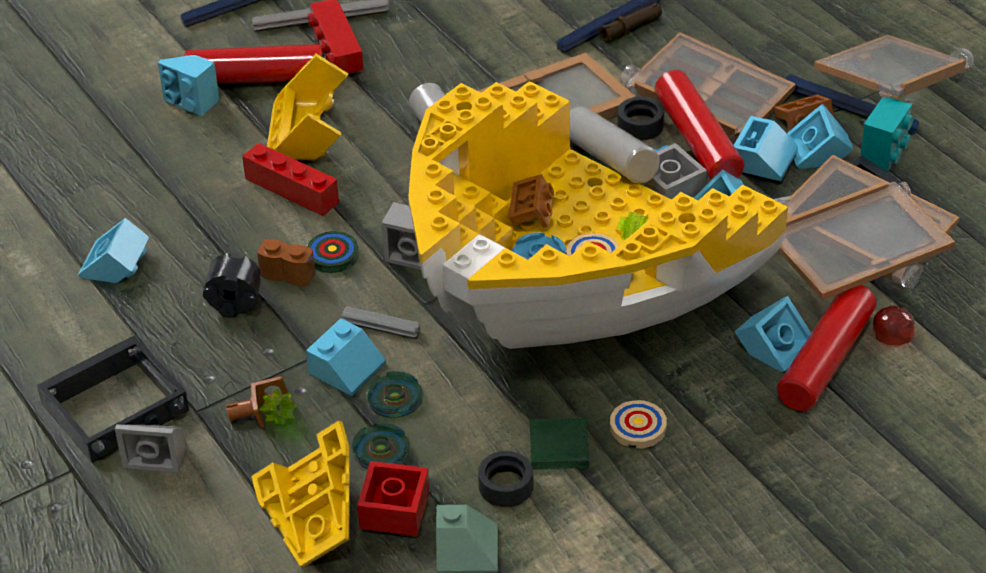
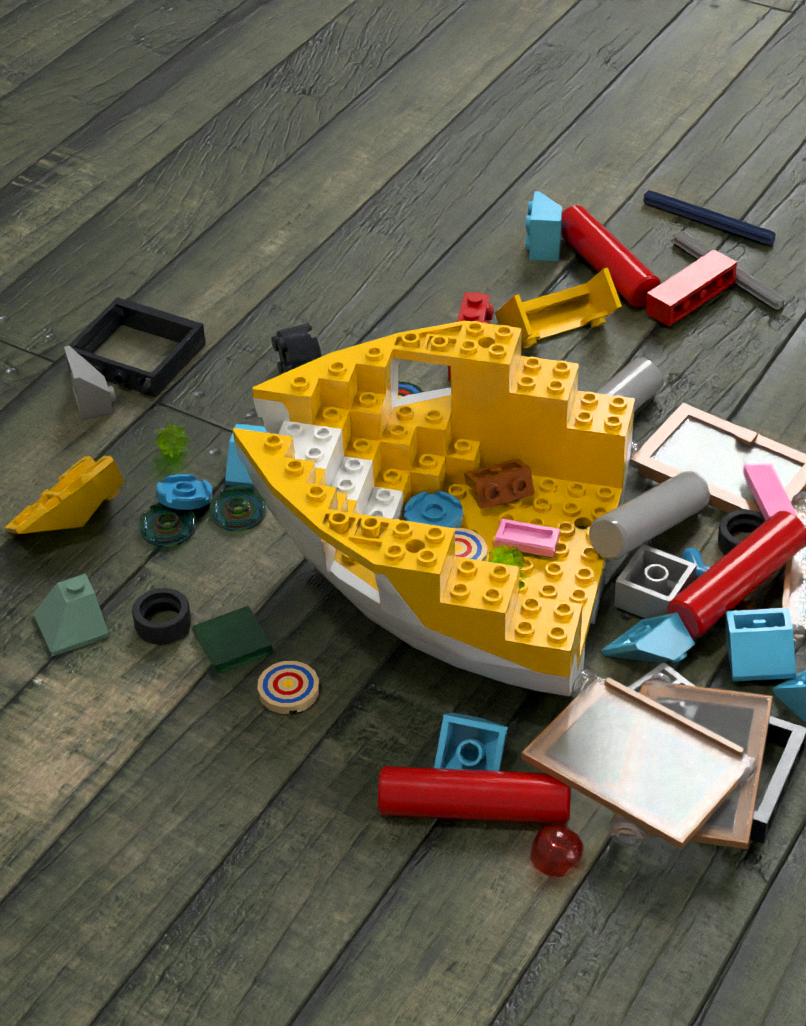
camera: 65 degrees right, 0 degrees up
medium azure slope [78,218,149,283] -> none
dark orange bracket [226,376,289,428] -> none
red brick [357,461,430,536] -> none
none -> dark azure tile [156,474,212,510]
none -> bright pink tile [494,519,560,557]
none -> bright pink tile [743,464,797,521]

